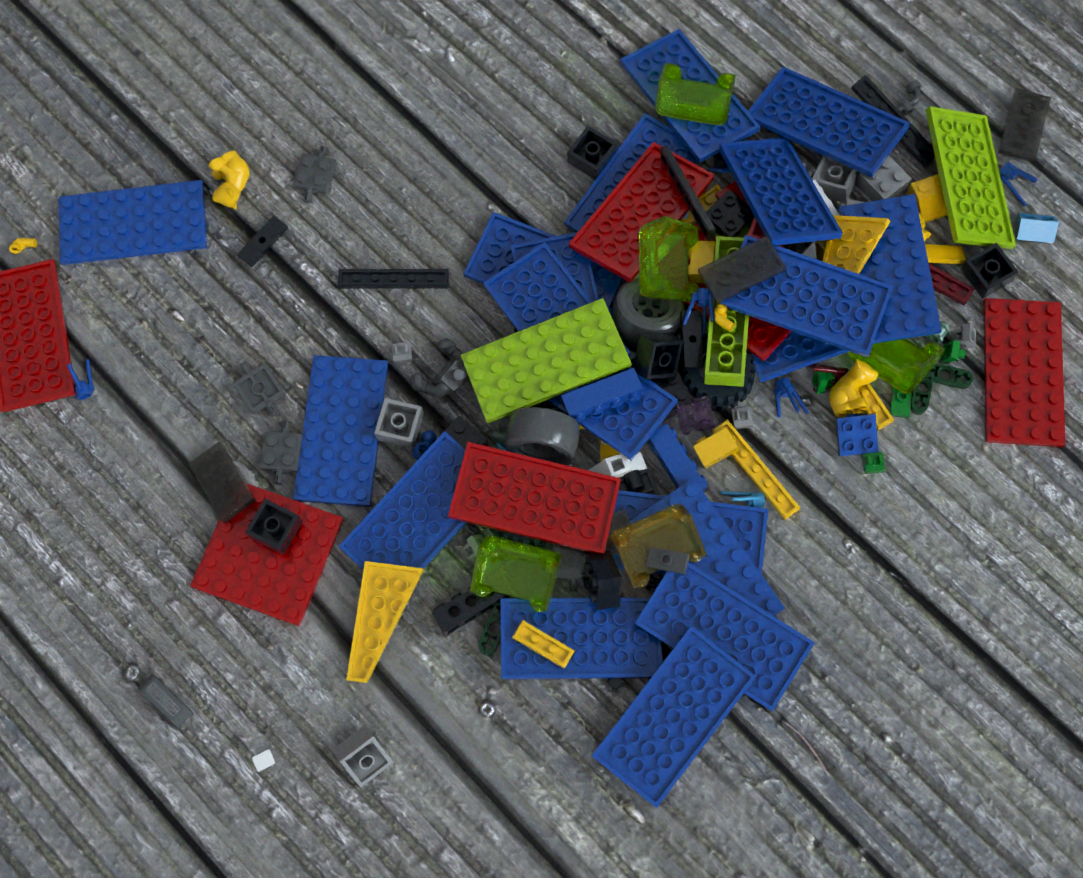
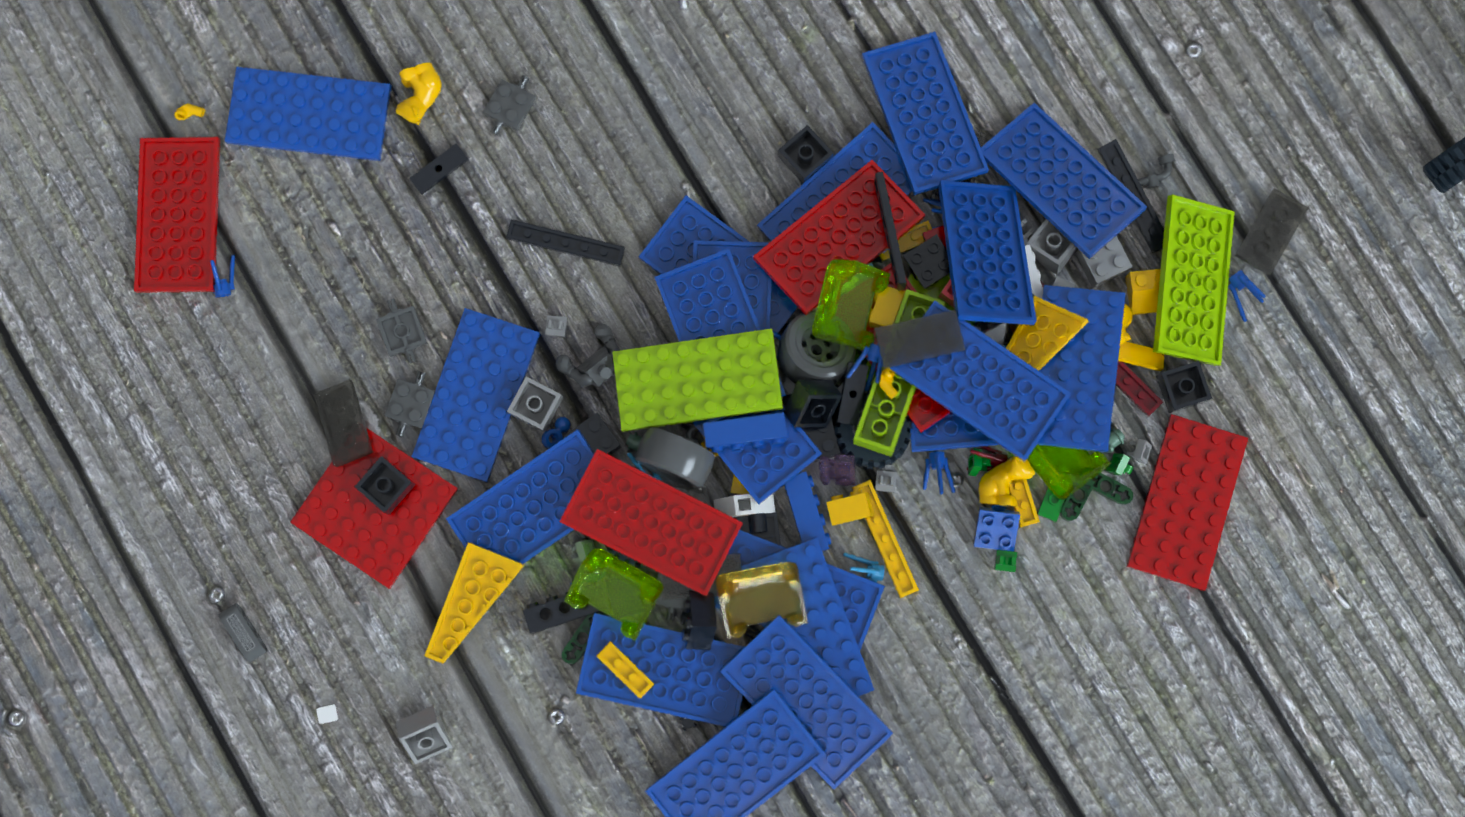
camera: 10 degrees right, 10 degrees up
dark grey plate [646,547,690,575] -> none
clear neon green windscreen [655,63,736,125] -> none
panel [1016,213,1059,243] -> none

